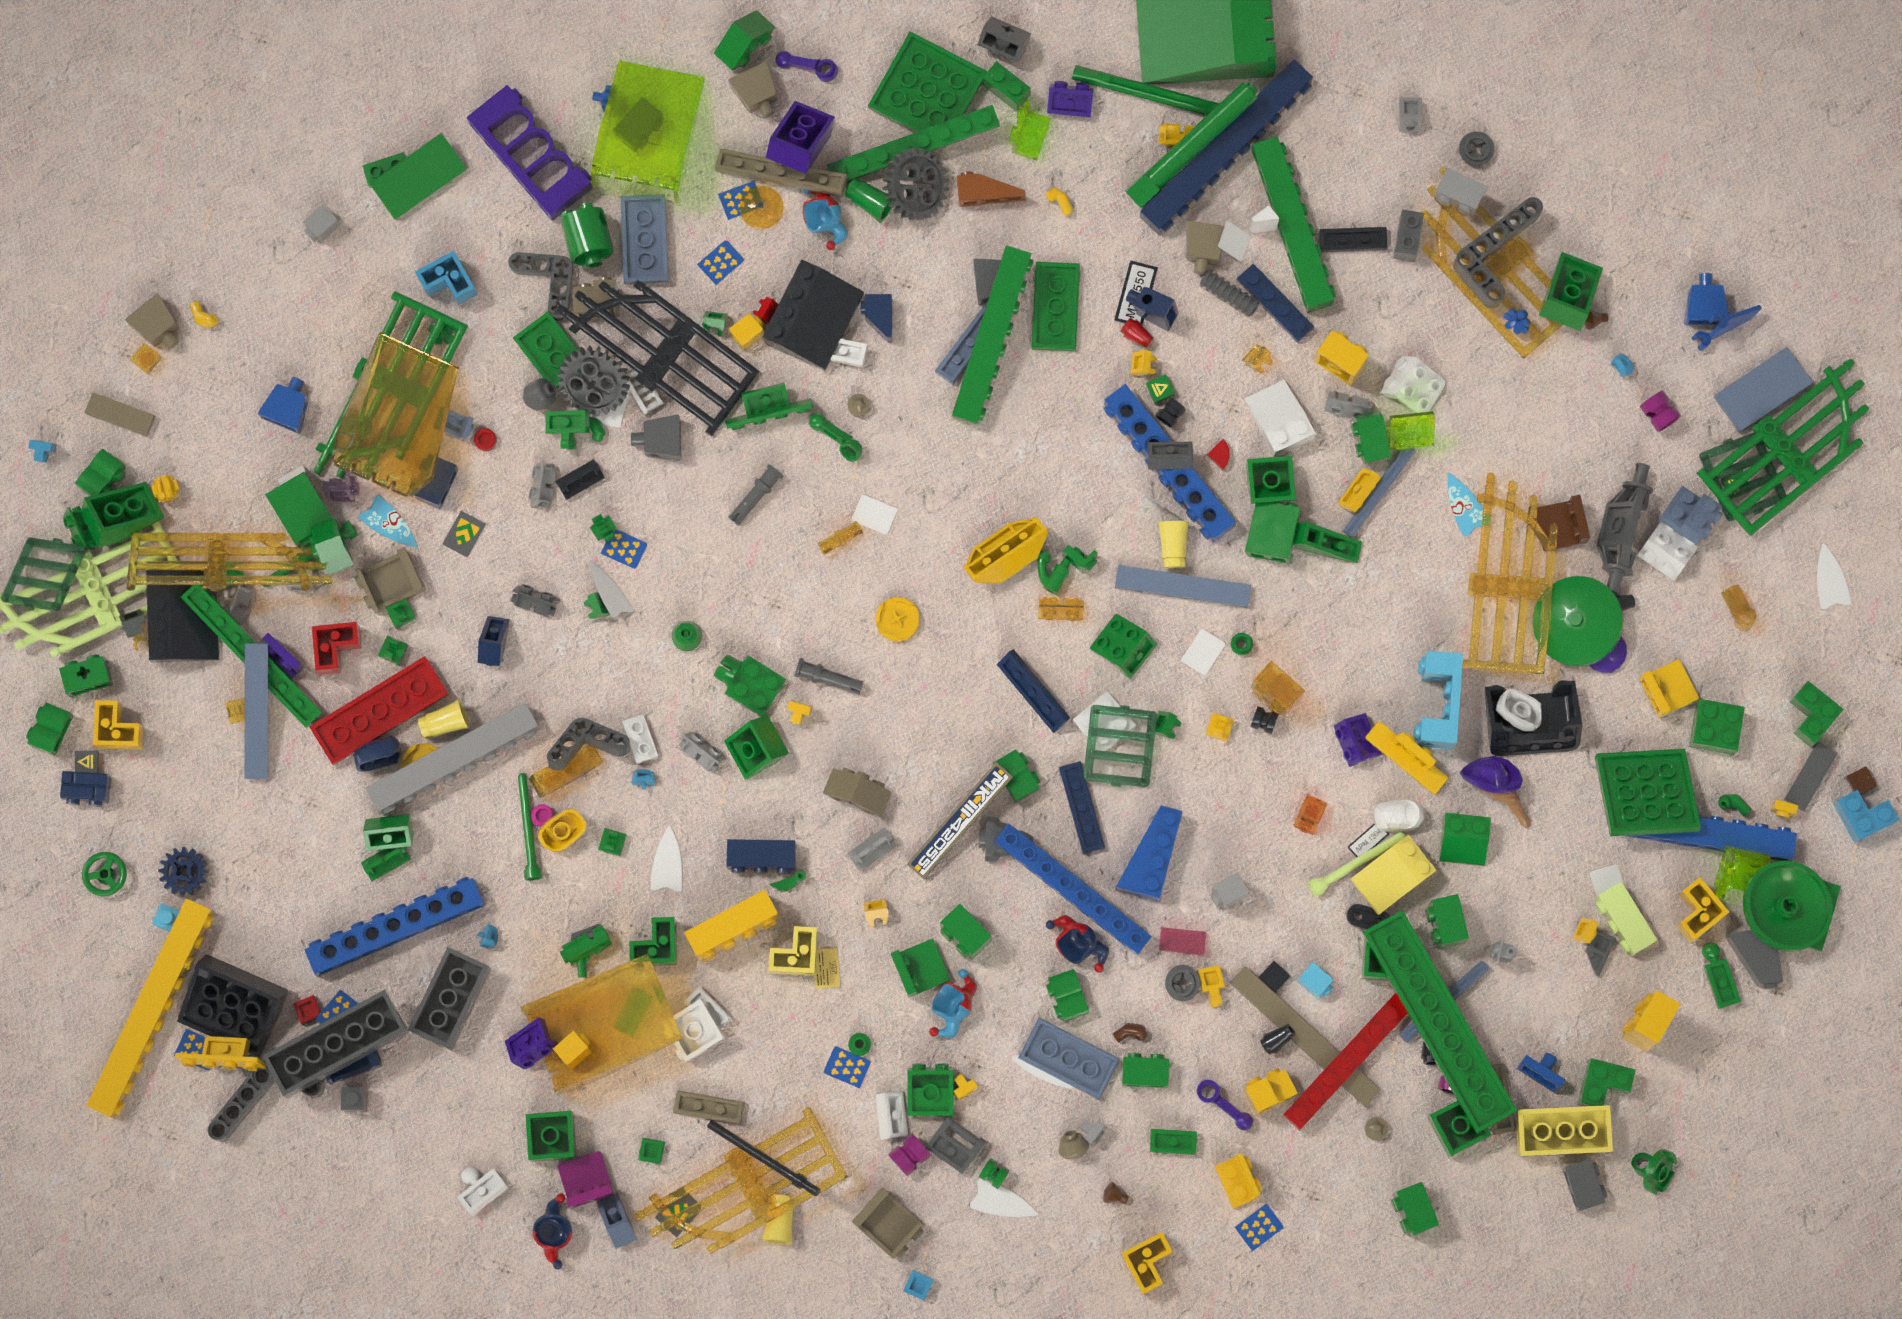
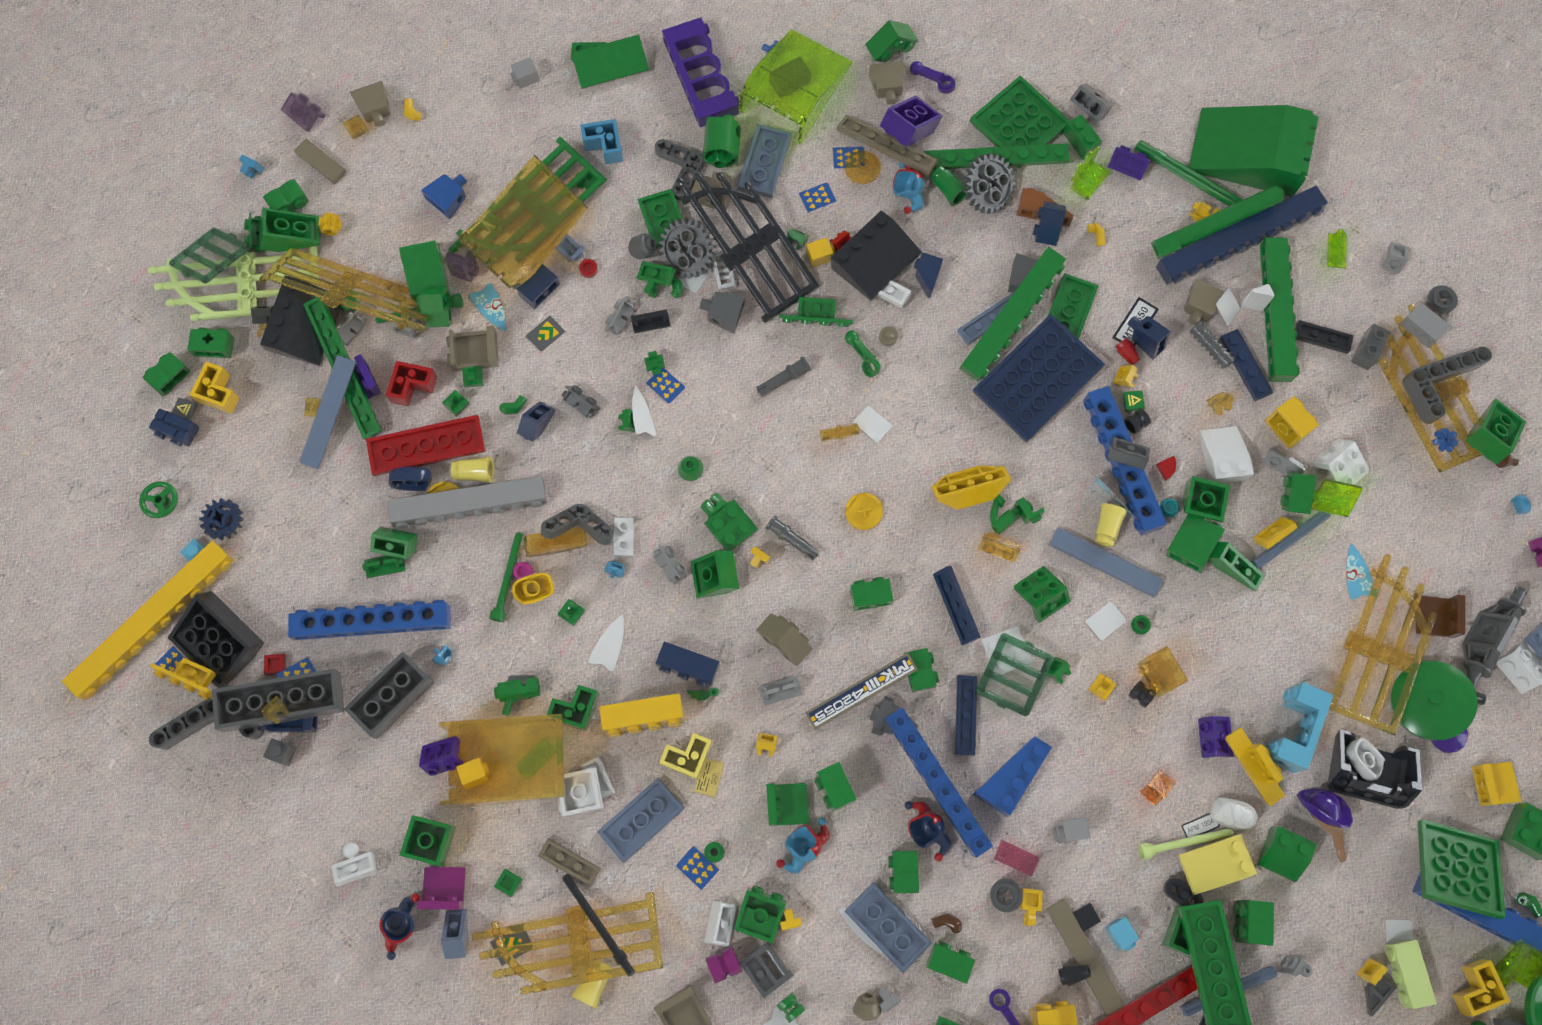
camera: 15 degrees right, 5 degrees down
none -> clear yellow tile [261,696,289,724]
none -> clear purple bracket [280,92,326,132]
none -> green arm [499,395,527,415]
none -> sand blue tile [597,777,685,863]
none -> green brick [850,577,893,611]
none -> dark blue plate [972,314,1105,443]
none -> dark blue brick [1032,201,1066,246]
none -> teal plate [1160,498,1179,518]
none -> clear neon green hinge [1327,229,1347,269]

